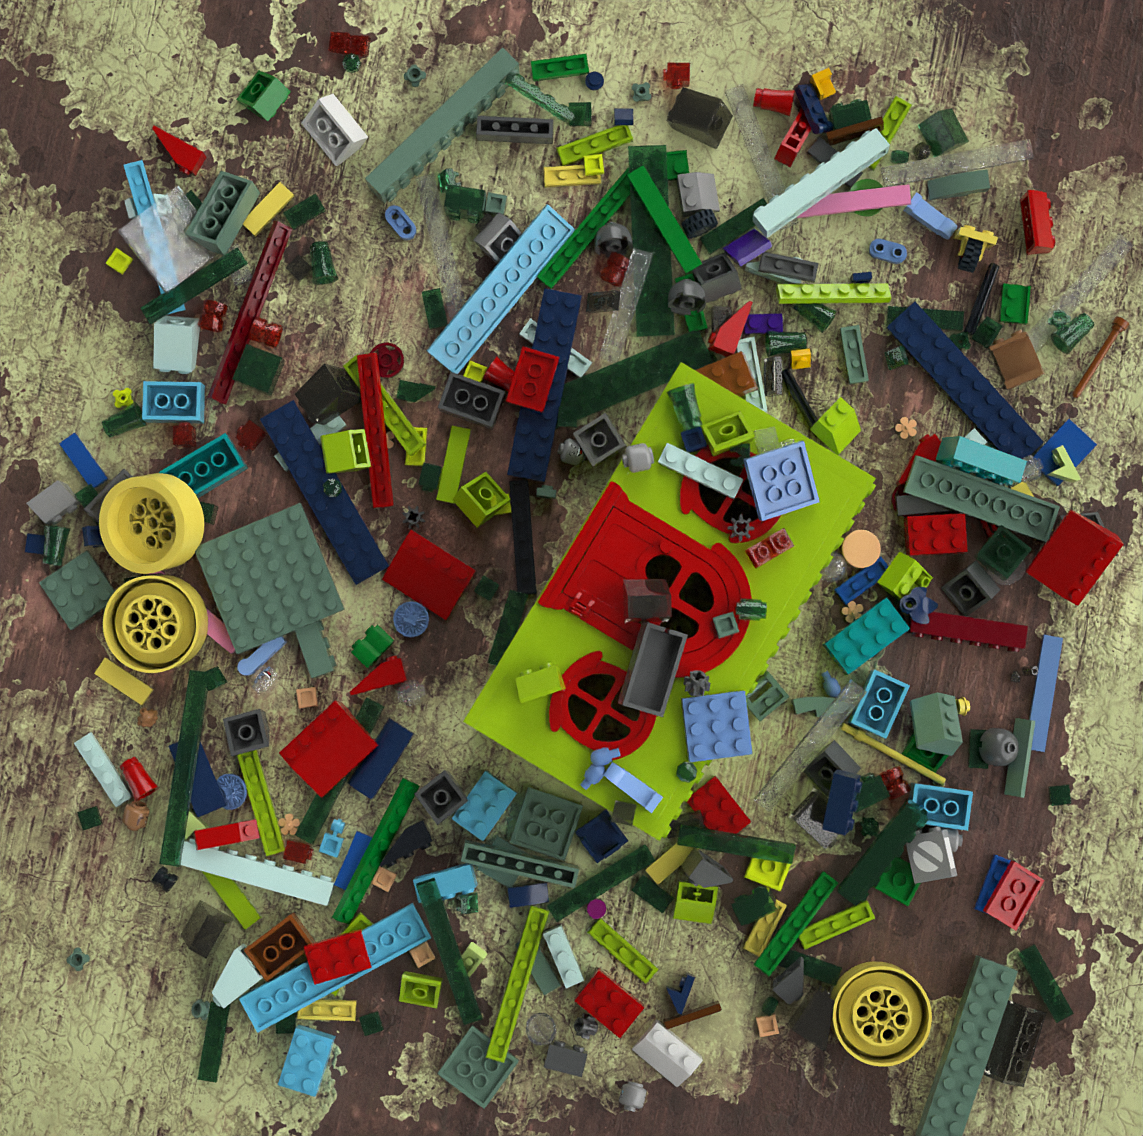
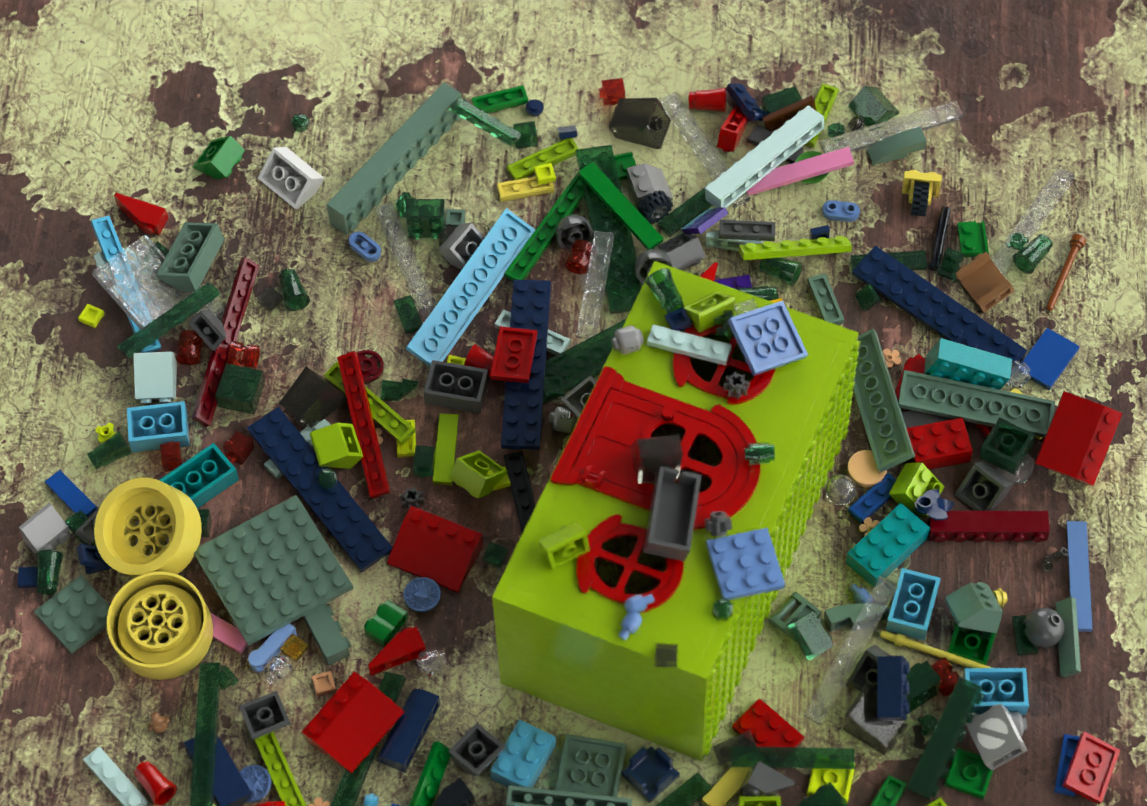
camera: 10 degrees left, 25 degrees down
light yellow tile [94,658,154,705] -> none
light yellow tile [243,182,294,237] -> none
clear green plate [283,193,326,230] -> none
clear red slope [328,32,371,57] -> none
sand green plate [404,65,426,87] -> none
dark grey brick [476,116,554,144] -> none
sand green plate [536,485,557,500] -> none
clear smoke plate [586,290,620,313] -> none
light blue leg [603,762,663,813] -> none
sand green plate [632,82,651,102] -> none
sand green tile [712,612,739,639] -> none
clear red slope [745,528,794,569] -> none
yellow panel [810,68,836,101] -> none
light blue leg [904,192,957,239] -> none
clear green plate [949,331,971,350] -> none
red slope [1020,190,1056,255] -> none
yellowish green slope [1047,445,1081,483] -> none
clear green plate [1048,784,1071,806] -> none
none -> dark grey slope [189,310,227,351]
none -> clear yellow plate [280,634,309,663]
none -> clear green brick [787,611,834,660]
none -> sand green plate [853,329,915,472]

